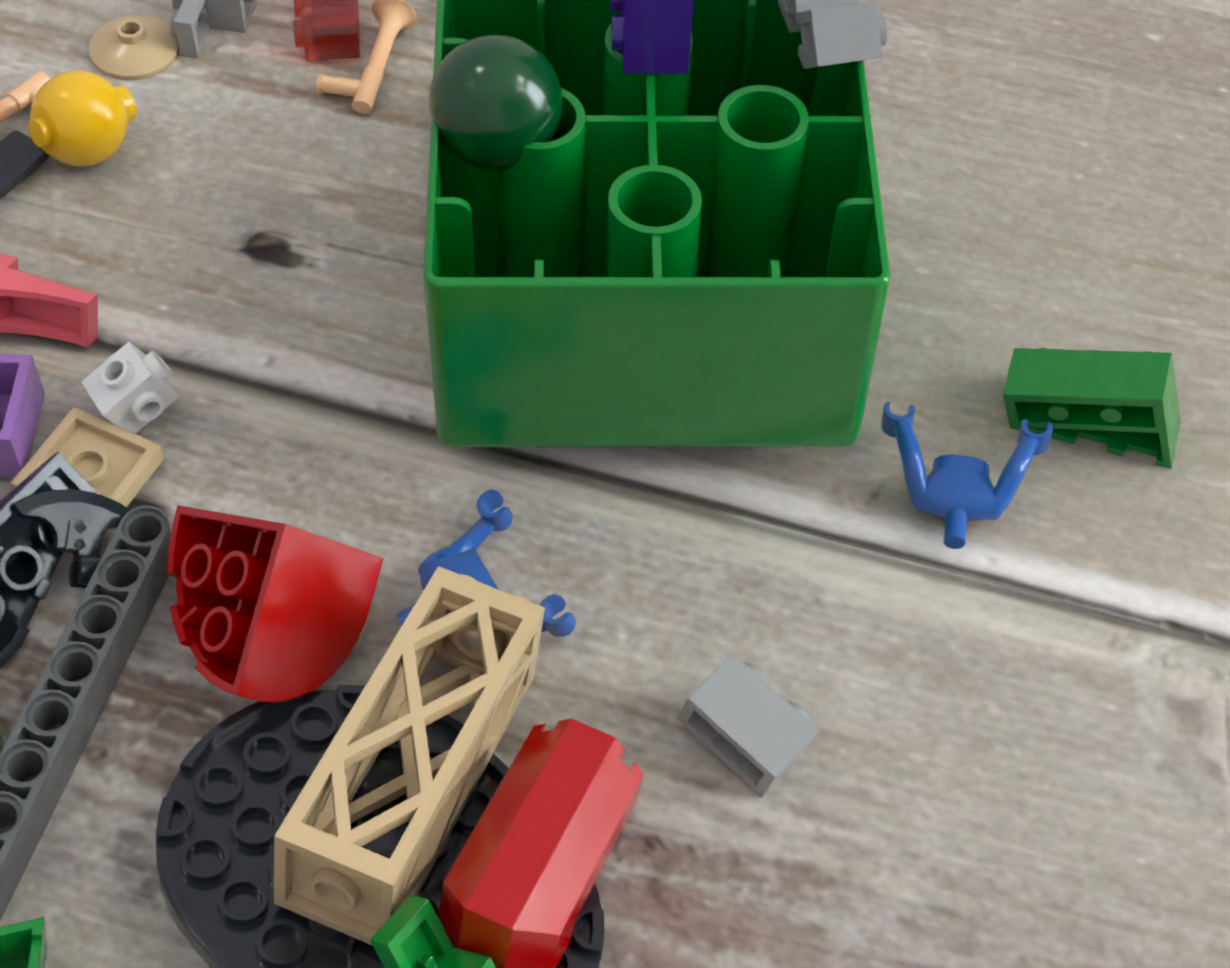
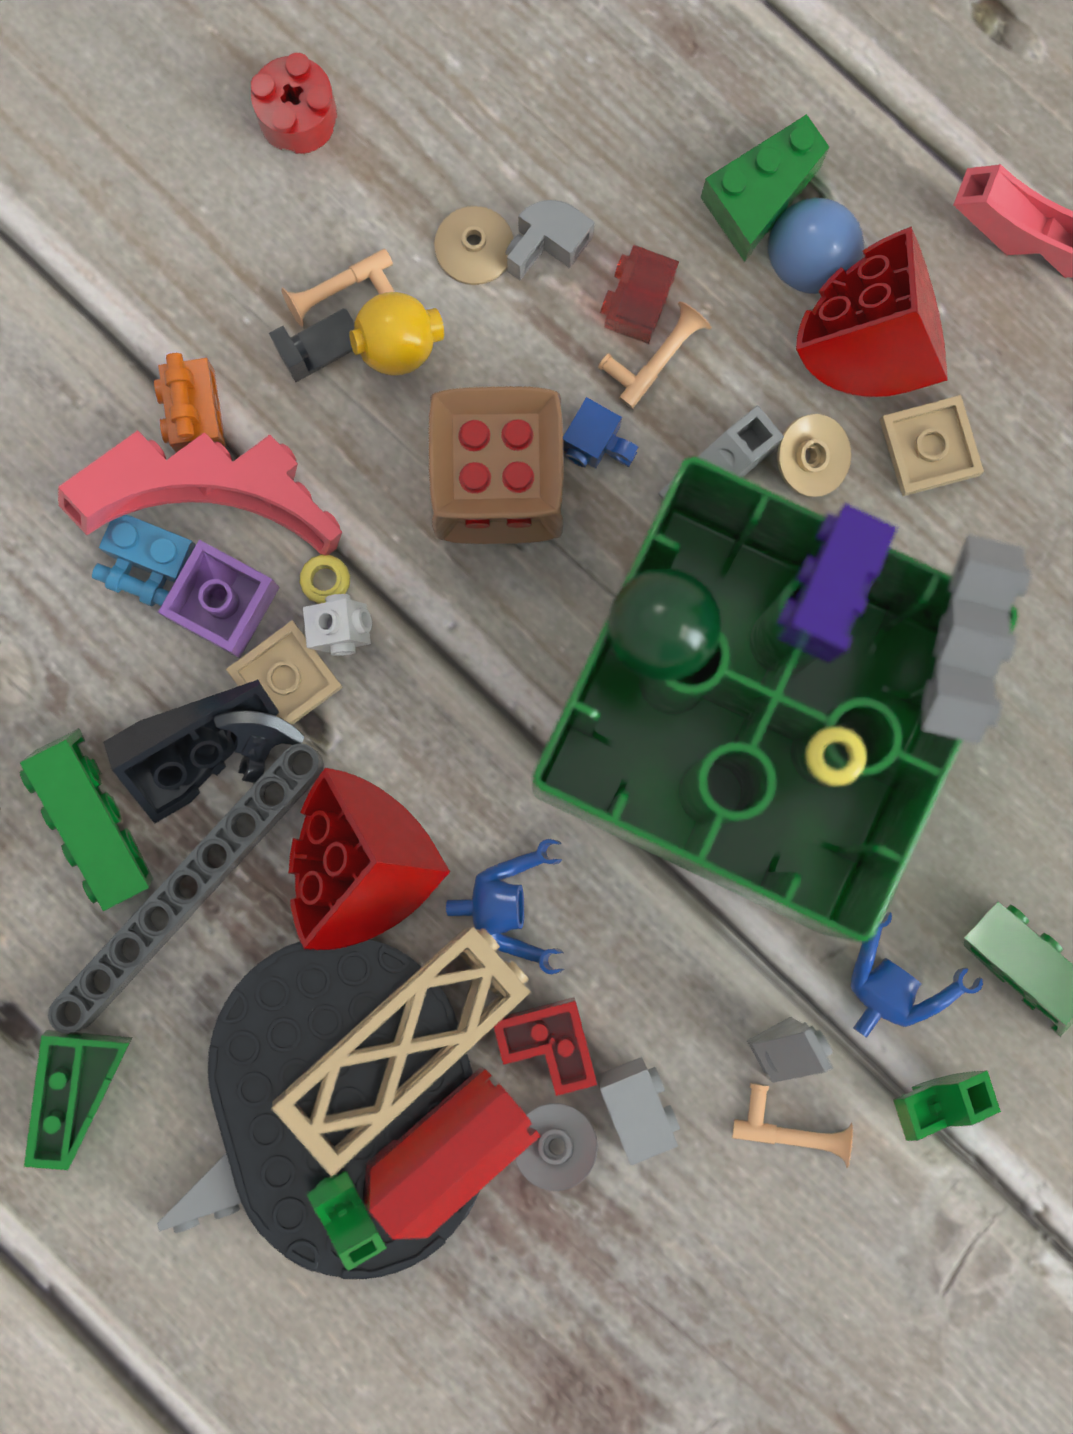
camera: 25 degrees right, 30 degrees up
none -> light yellow piece [299,554,350,604]
none -> medium nougat piece [429,386,564,544]
none -> red brick [494,997,597,1096]
none -> light grey dish [515,1103,598,1191]
none -> blue brick [563,397,638,469]
none -> light nougat piece [732,1083,853,1168]
none -> light grey slope [747,1017,833,1083]
none -> light yellow piece [806,727,866,786]
none -> green brick [893,1070,1001,1141]

